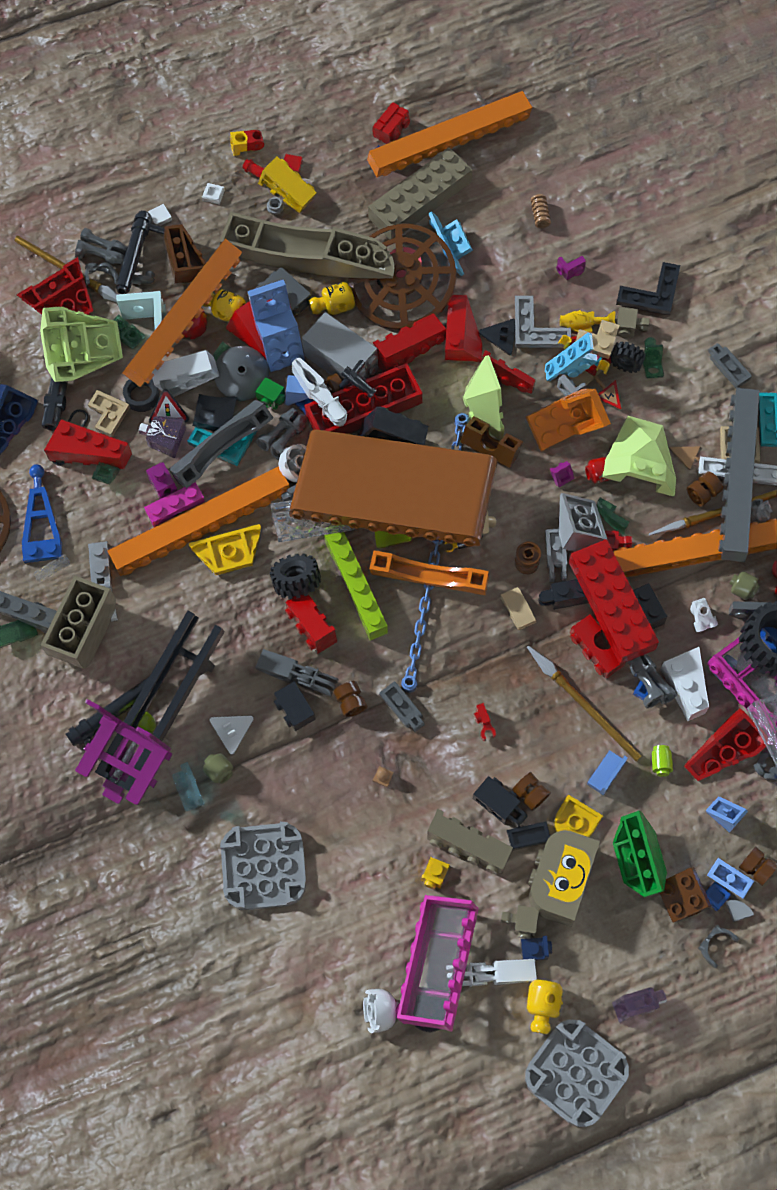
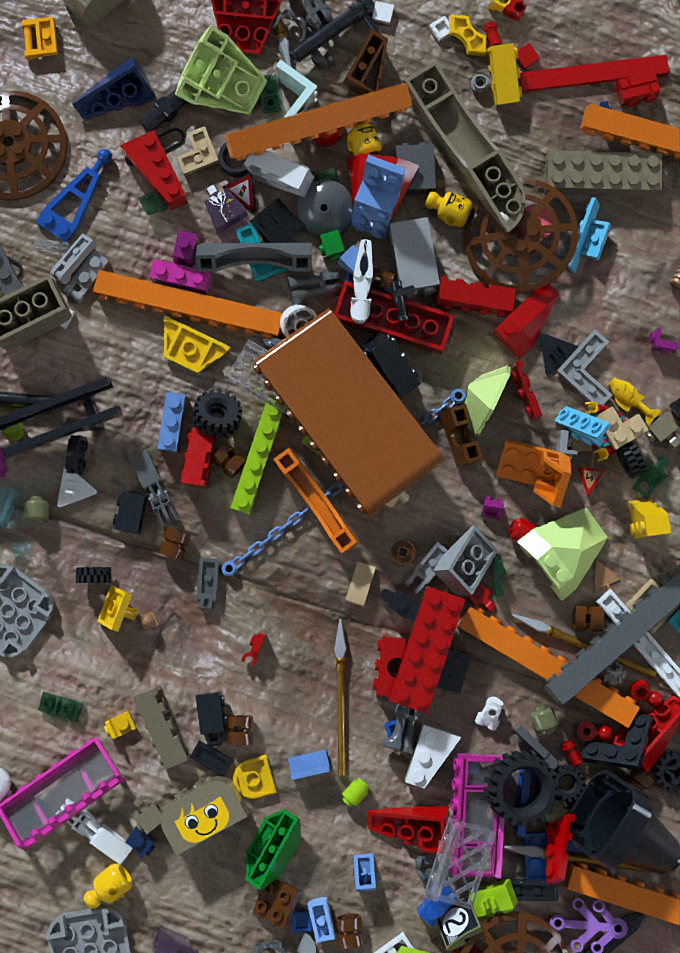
camera: 40 degrees right, 15 degrees up
none -> clear green slope [38,692,84,722]
none -> light grey plate [50,233,97,284]
none -> black hinge [65,435,88,475]
none -> black tyre [76,567,111,583]
none -> yellow tile [97,585,138,632]
none -> medium blue brick [157,392,188,454]
none -> reddish brown wheel [211,442,247,479]
none -> yellow tile [449,14,486,56]
none -> red tile [519,55,669,93]
none -> yellow wedge [628,498,671,539]

